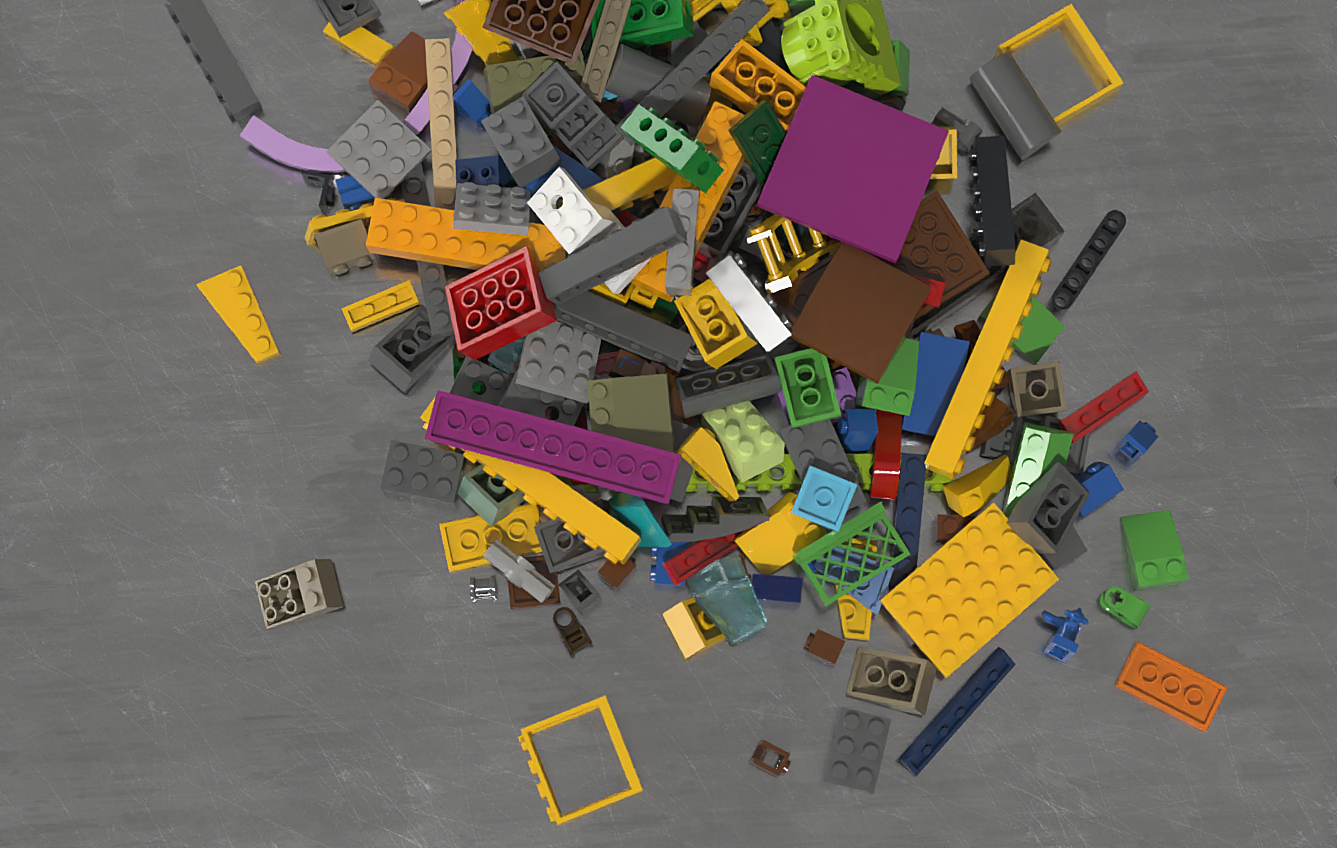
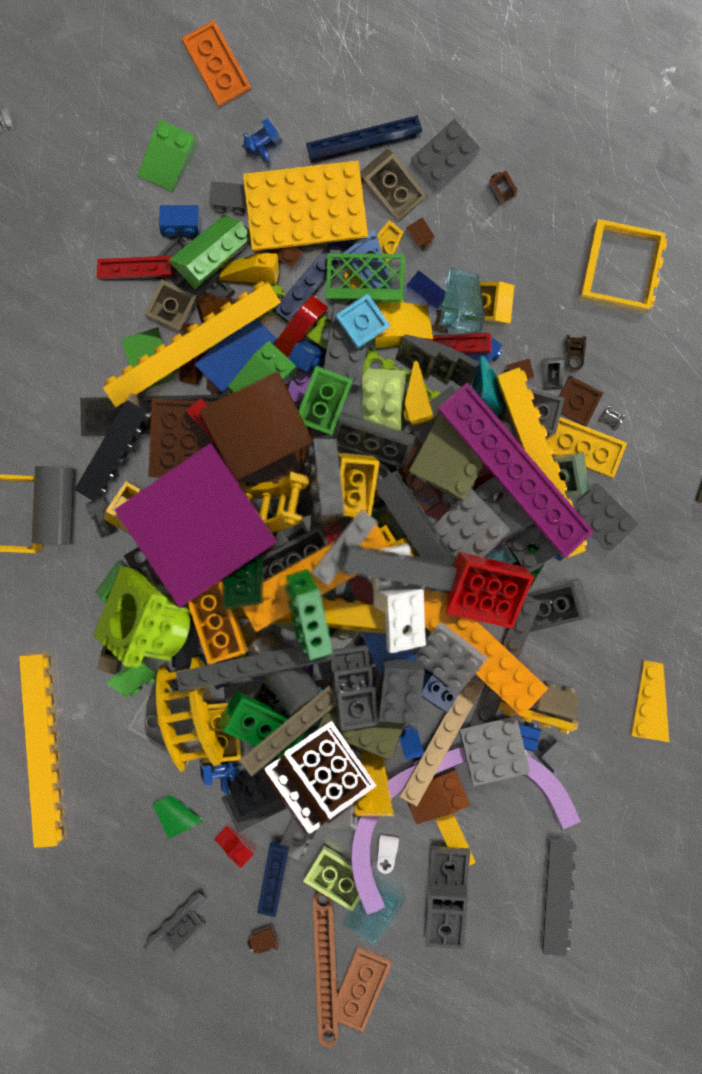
camera: 145 degrees left, 10 degrees up
yellow plate [341,280,420,332] -> none
light grey piece [483,540,555,603] -> none
dark grey slope [1006,462,1089,554] -> none
black beam [1048,210,1126,315] -> none
bright green piece [1099,586,1151,628] -> none
blue slope [1117,420,1159,462] -> none

